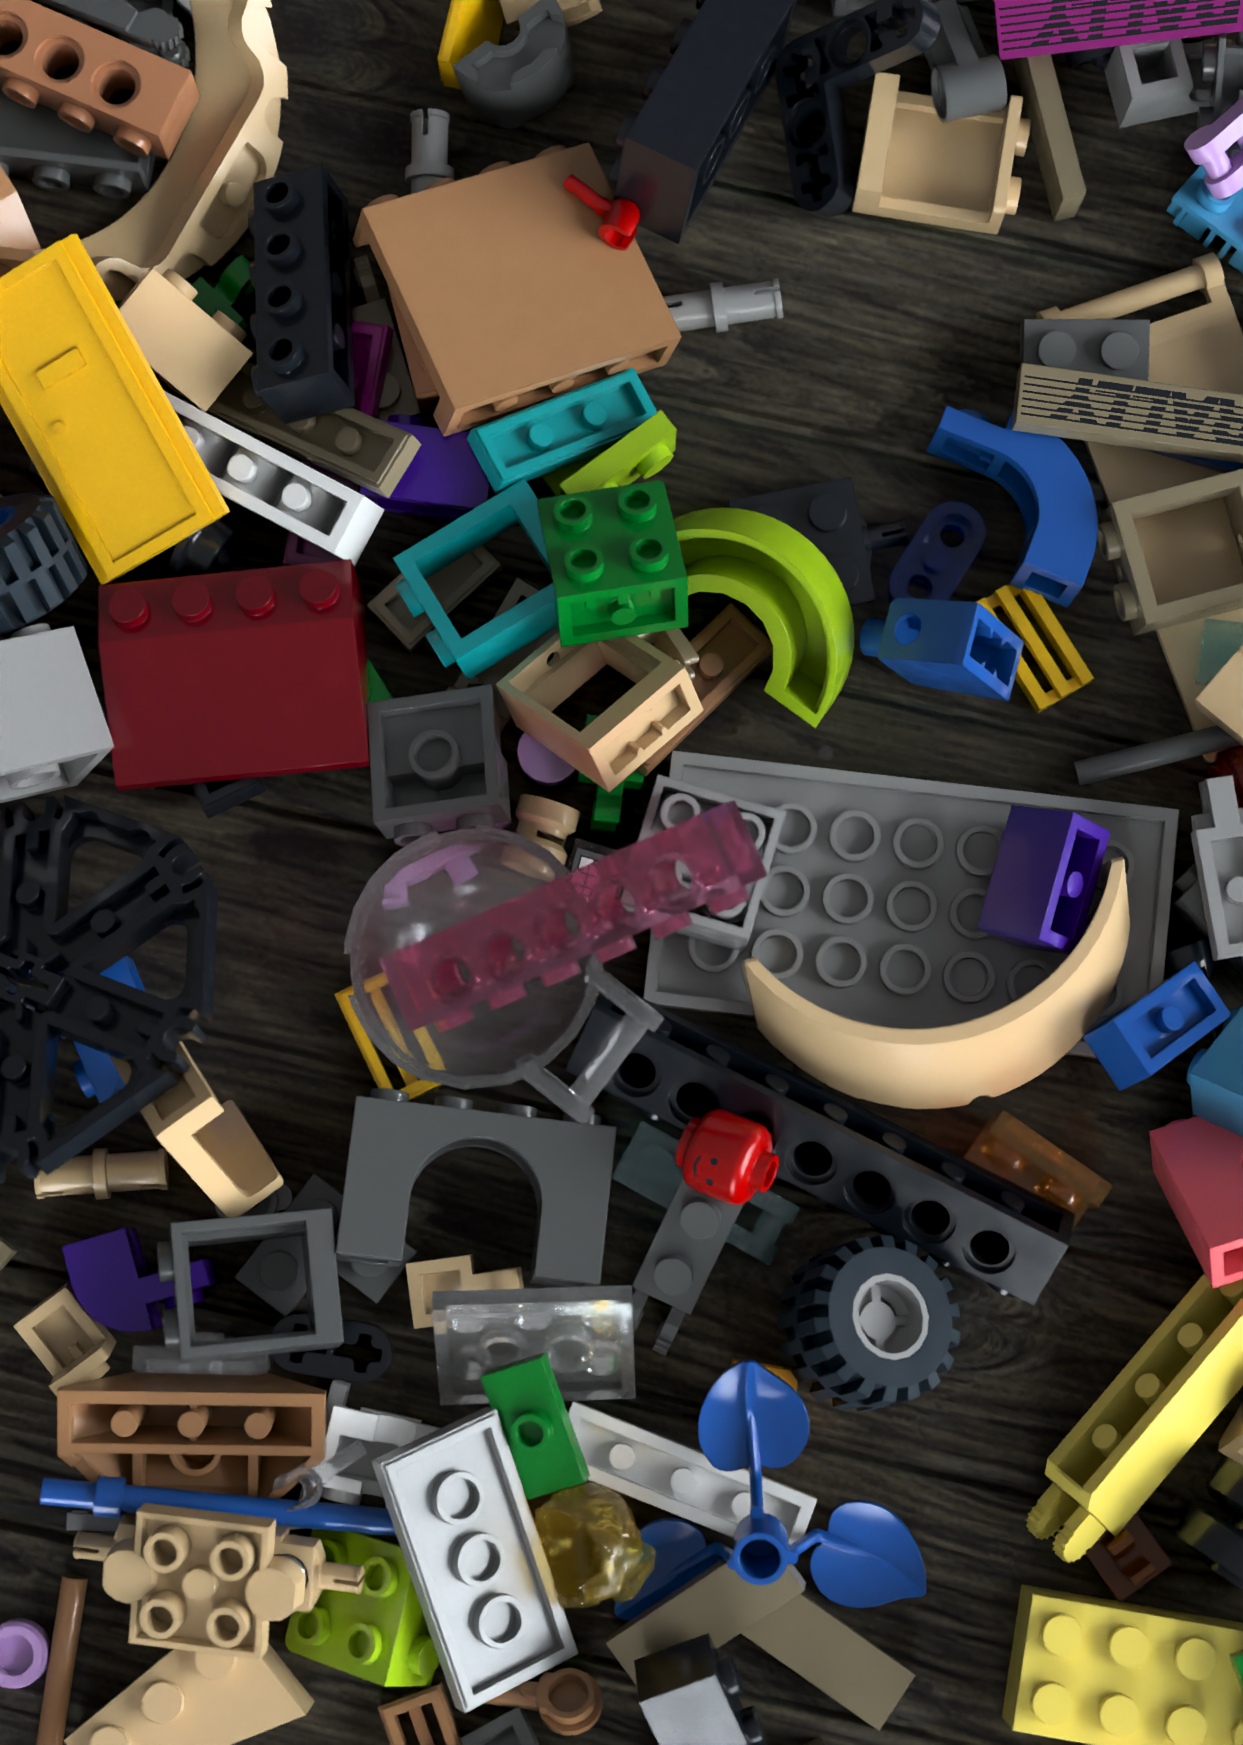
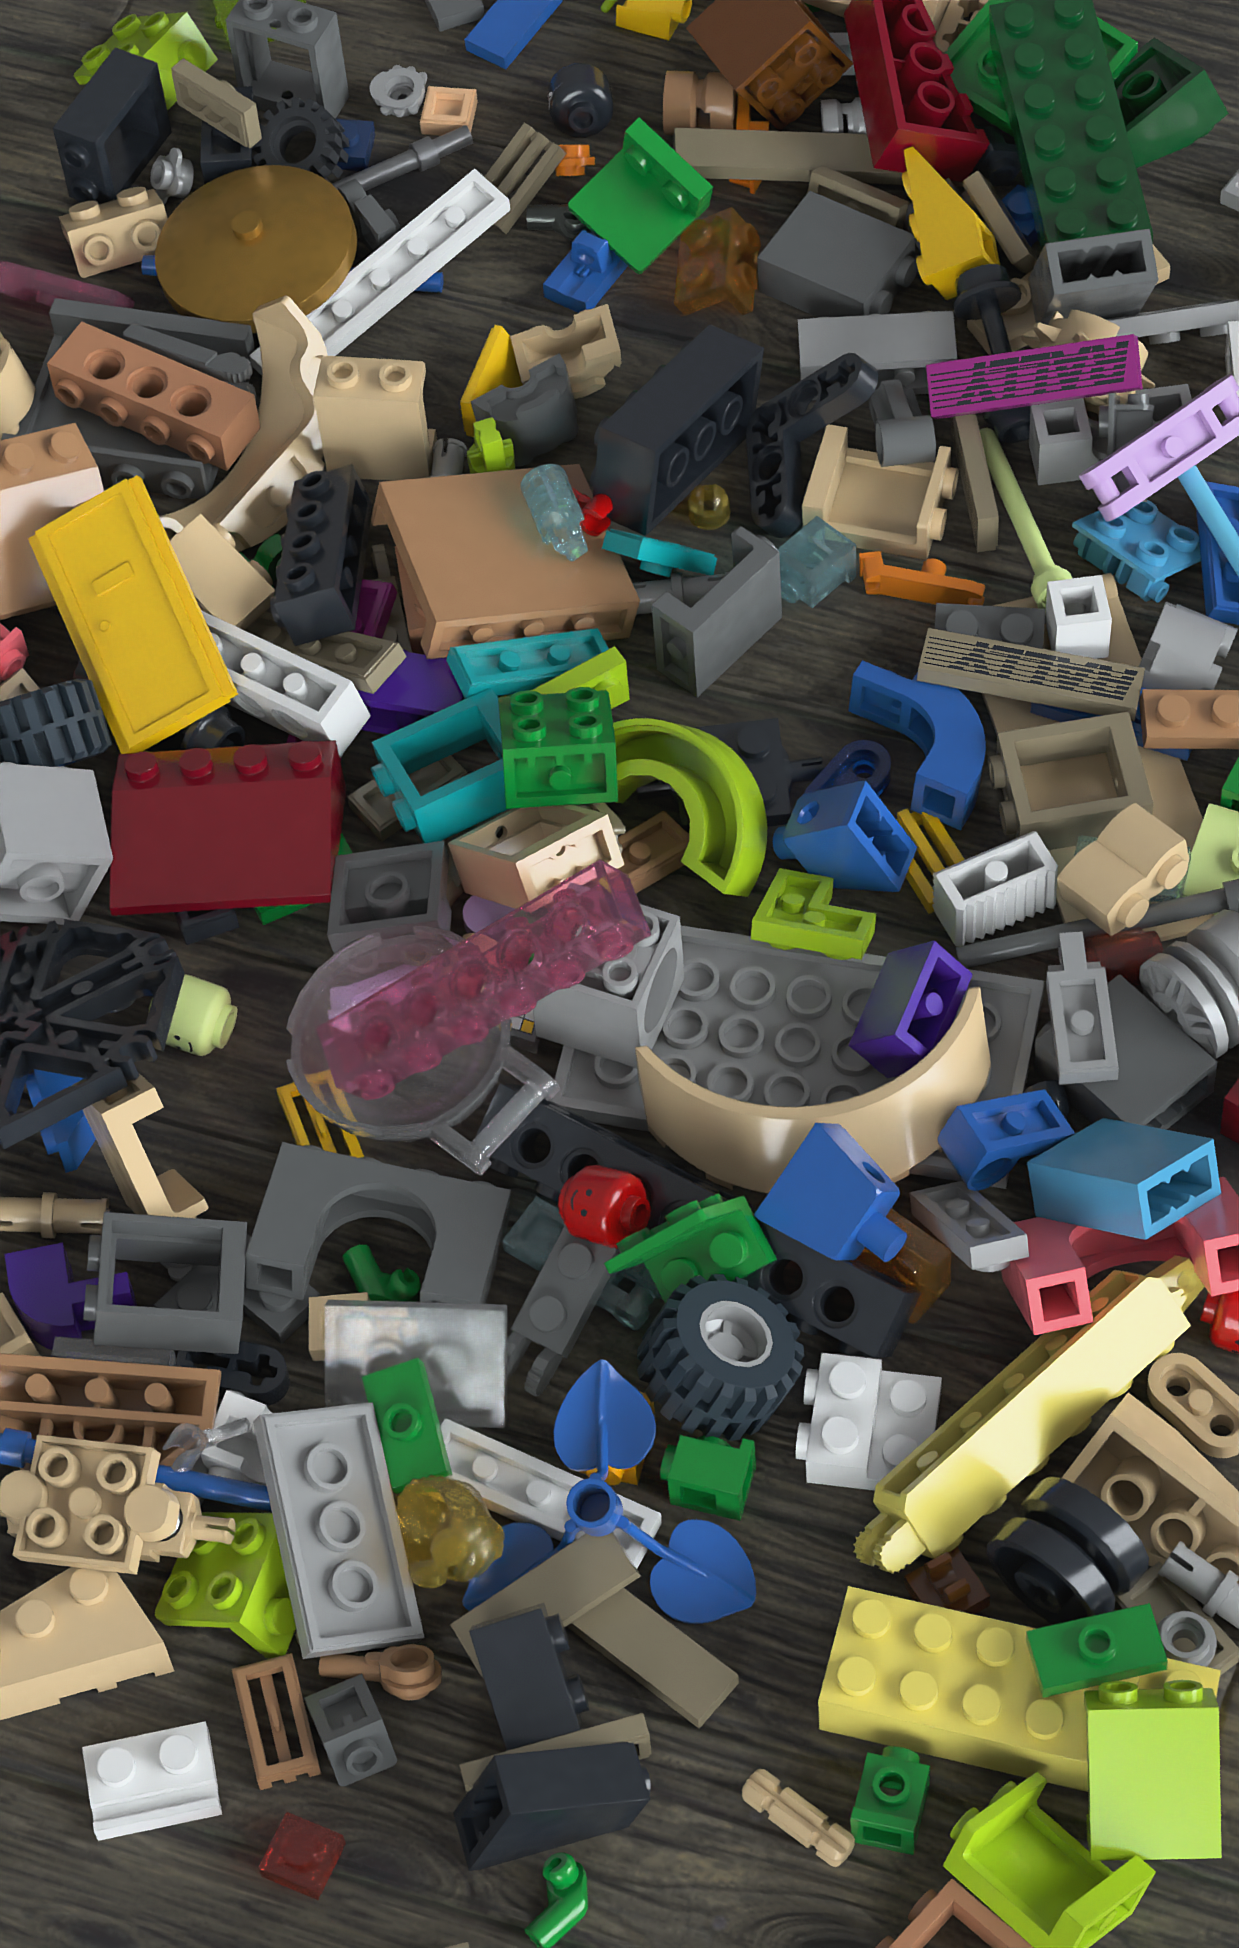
camera: 10 degrees right, 25 degrees down
none -> yellowish green head [149,974,238,1056]
none -> tan panel [313,356,437,481]
none -> green arm [343,1244,421,1306]
none -> lime hinge [467,417,516,474]
none -> clear light blue hinge [520,464,588,562]
none -> teal plate [602,529,718,577]
none -> green bracket [604,1193,777,1303]
none -> dark grey panel [652,526,782,698]
none -> green brick [660,1435,756,1521]
none -> clear yellow hinge [688,483,730,530]
none -> lime plate [751,868,876,960]
none -> blue torso [754,1123,907,1262]
none -> clear light blue brick [777,516,856,608]
none -> white plate [796,1353,942,1491]
none -> orange piece [859,551,985,605]
none -> light grey plate [909,1181,1029,1272]
none -> white brick [932,831,1058,947]
none -> yellowish green piece [980,428,1073,612]
none -> white brick [1045,575,1112,659]

